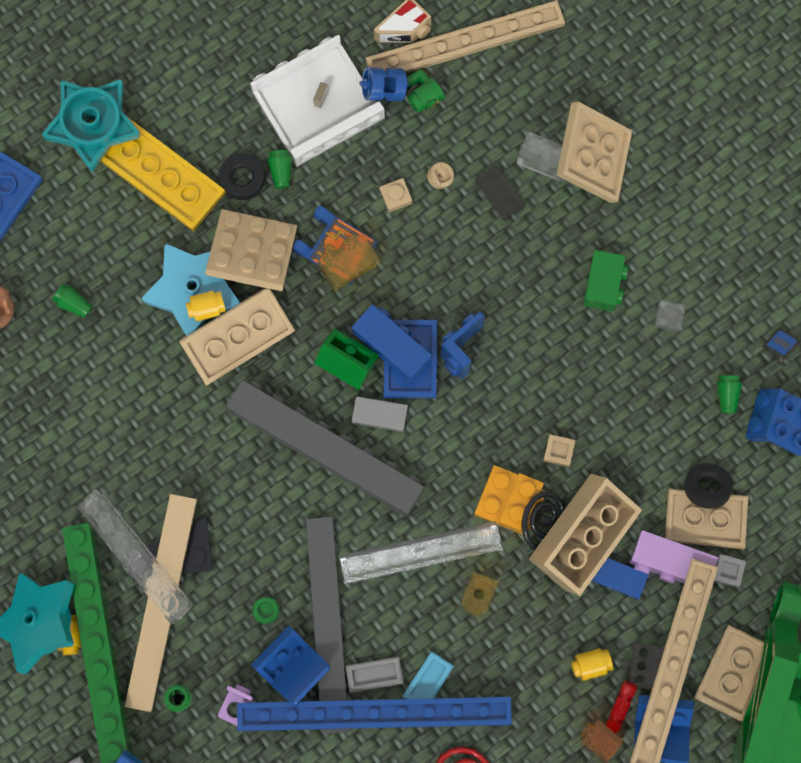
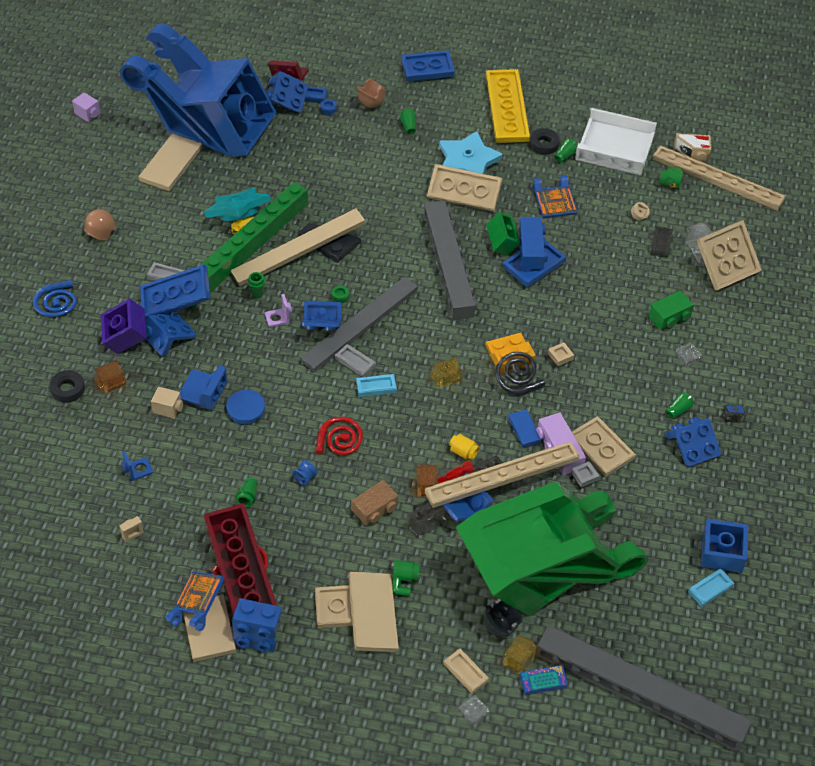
camera: 45 degrees right, 25 degrees down
teal plate [42,80,140,171] -> none
clear plate [77,489,193,624] -> none
yellow brick [185,290,226,322] -> none
tan plate [205,209,297,291] -> none
blue plate [237,697,512,731] -> none
dark tan piece [313,82,329,108] -> none
clear yellow brick [318,234,380,292] -> none
clear plate [339,522,502,584] -> none
light grey tile [352,397,408,432] -> none
blue wheel [359,67,409,101] -> none
tan plate [379,178,412,213] -> none
blue bracket [441,312,485,380] -> none
tan brick [529,474,642,596] -> none
black tyre [684,463,733,509] -> none

